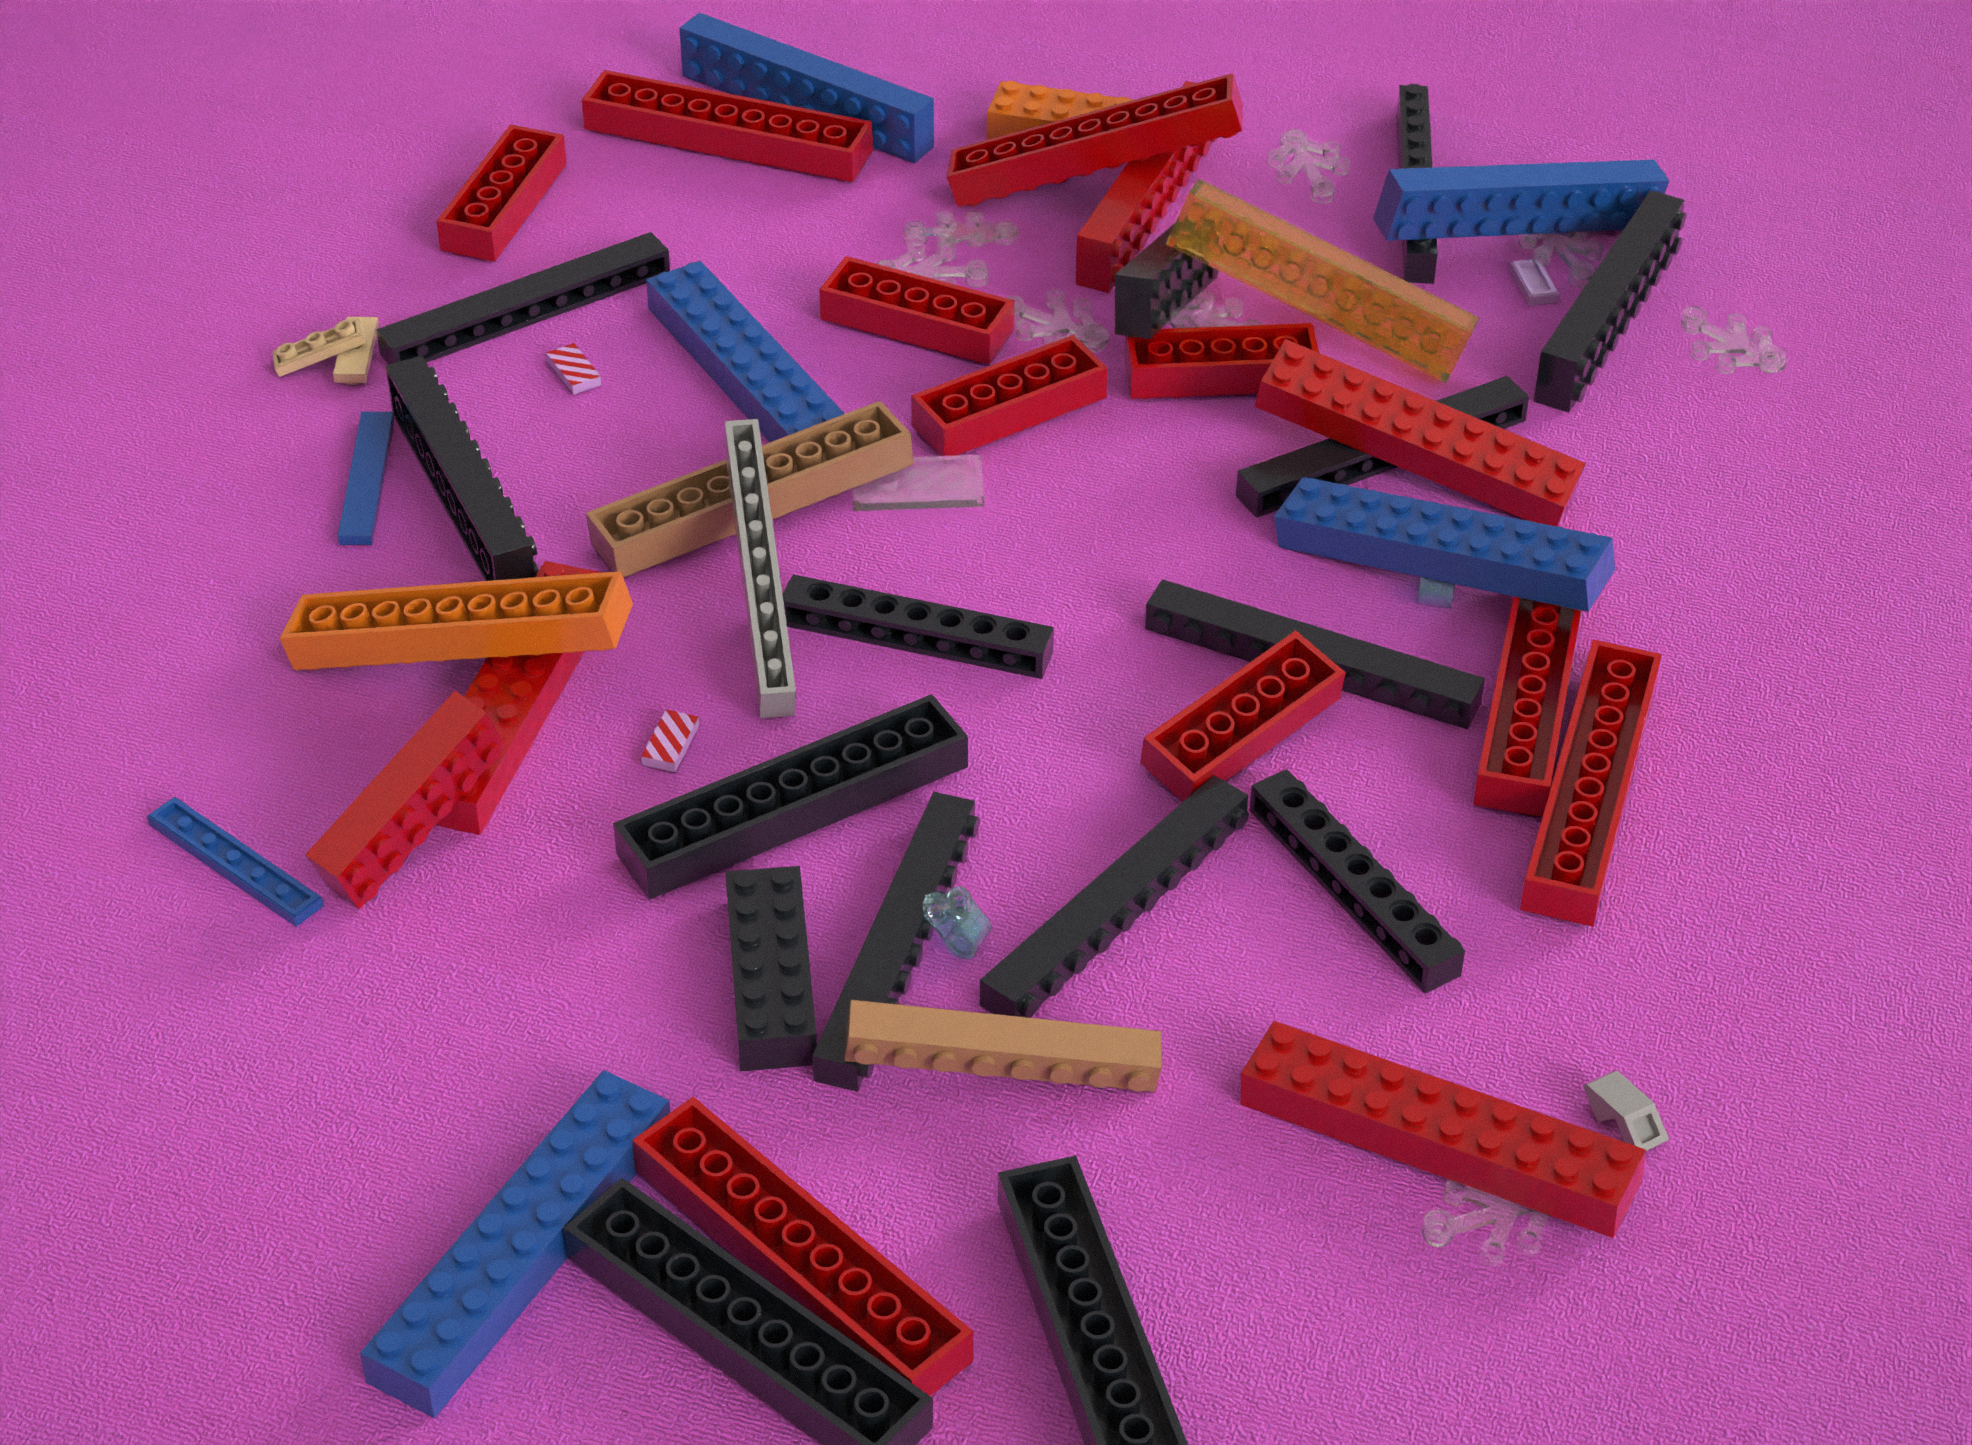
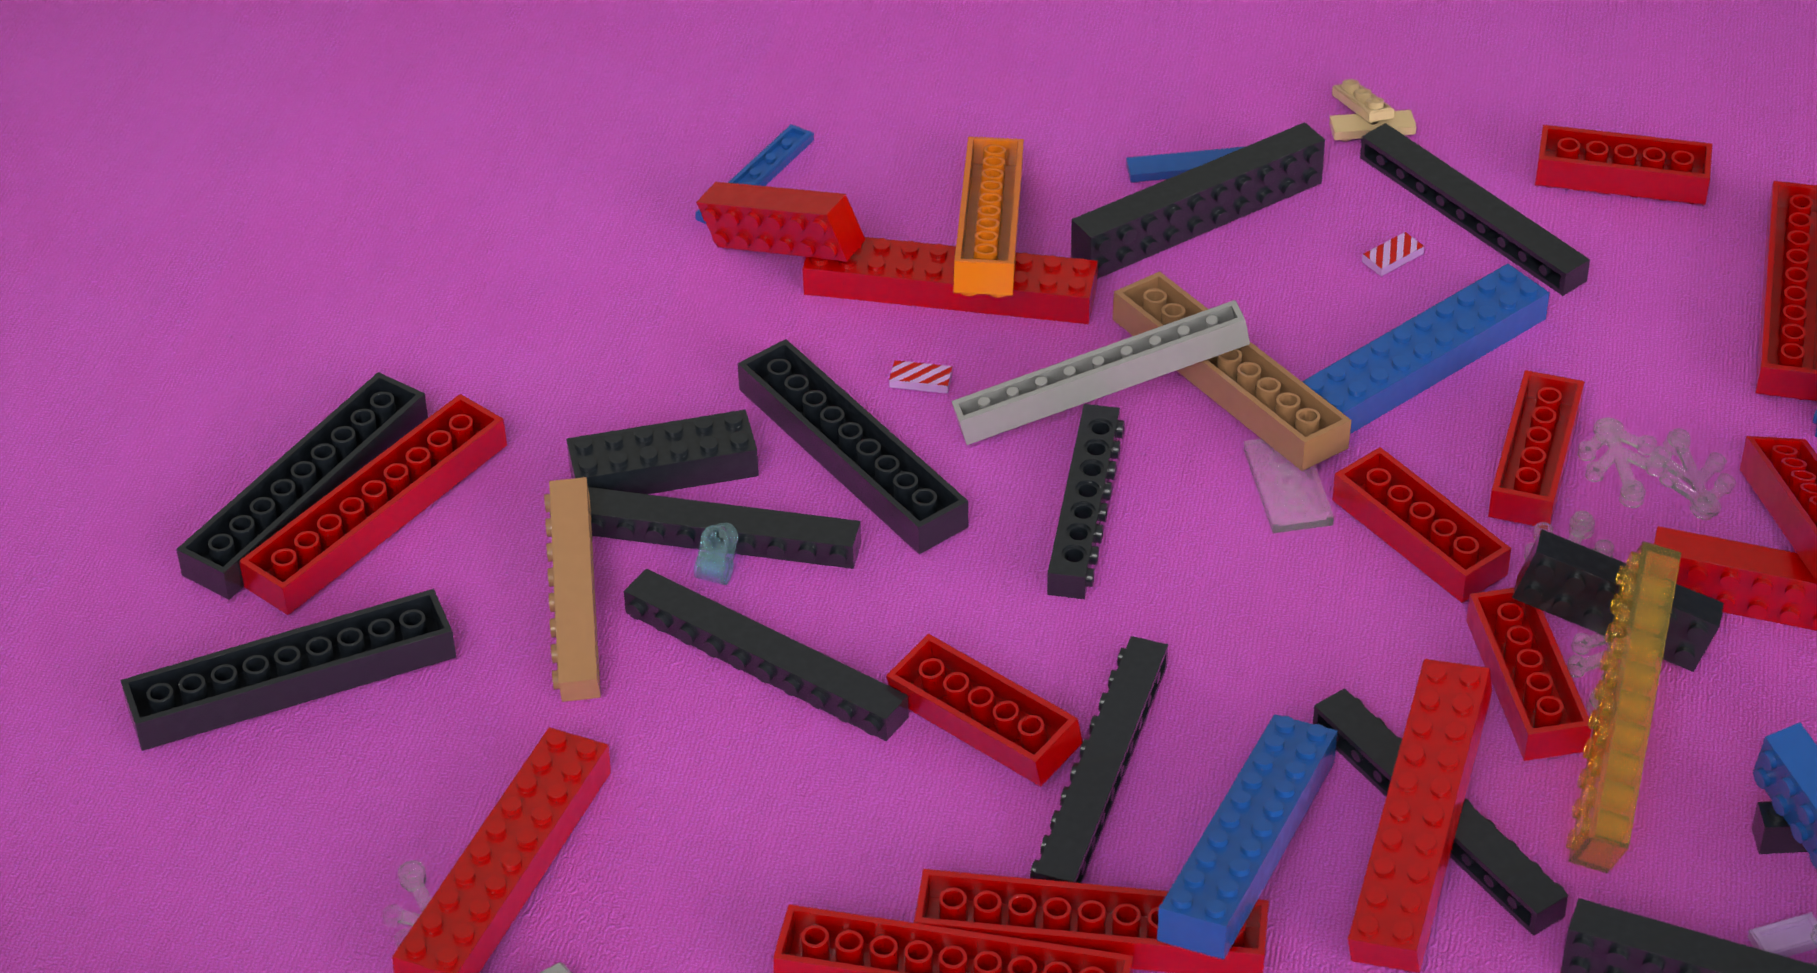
camera: 85 degrees right, 0 degrees up
blue brick [360,1070,671,1419] -> none
black brick [1249,769,1465,994] -> none

